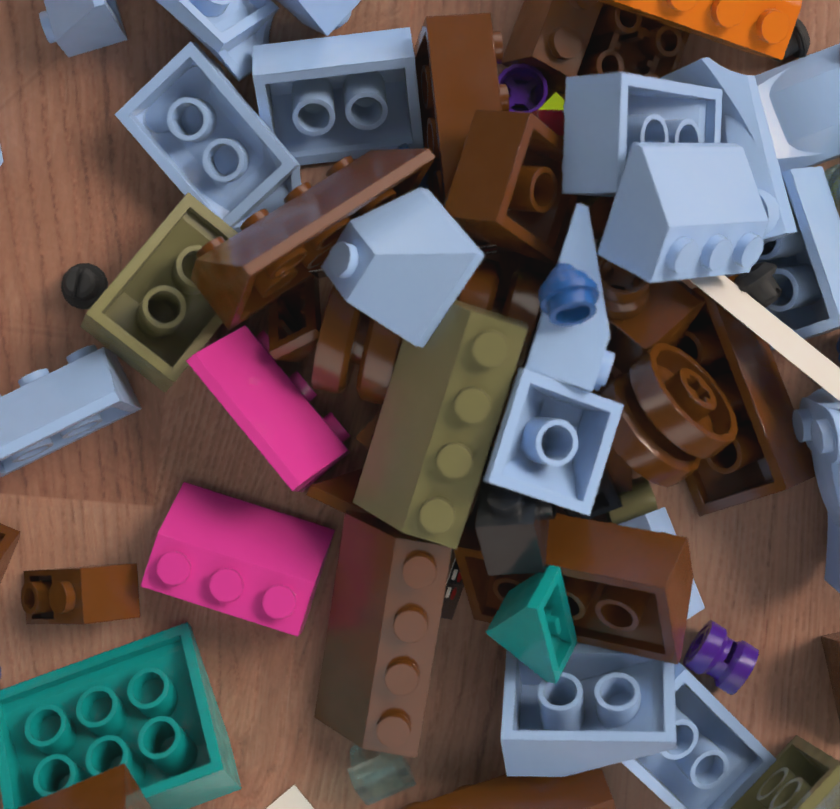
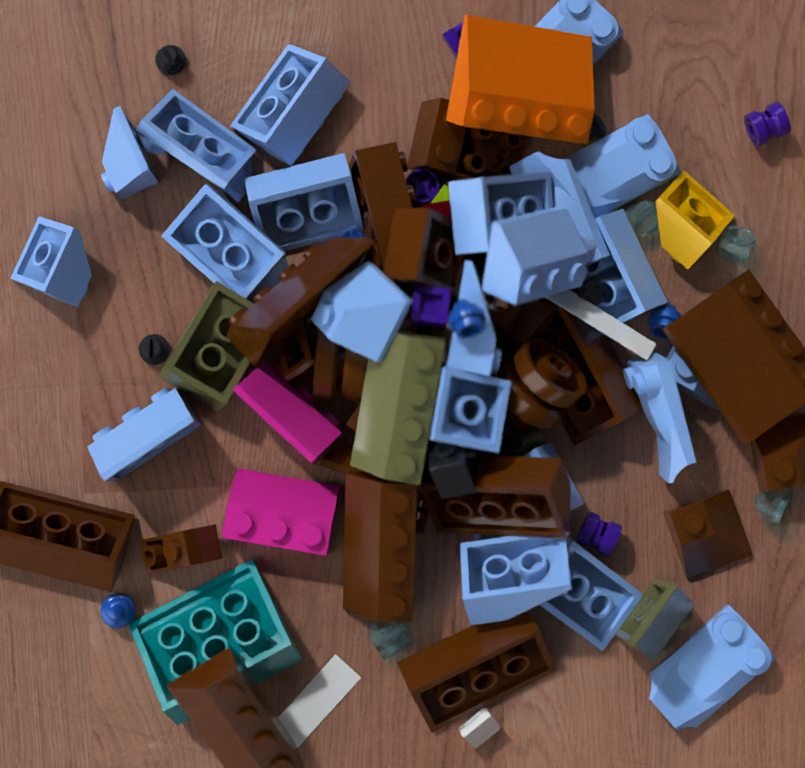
camera: 15 degrees left, 0 degrees up
teal slope [485,565,578,684] -> none
none -> dark purple tile [410,285,451,328]

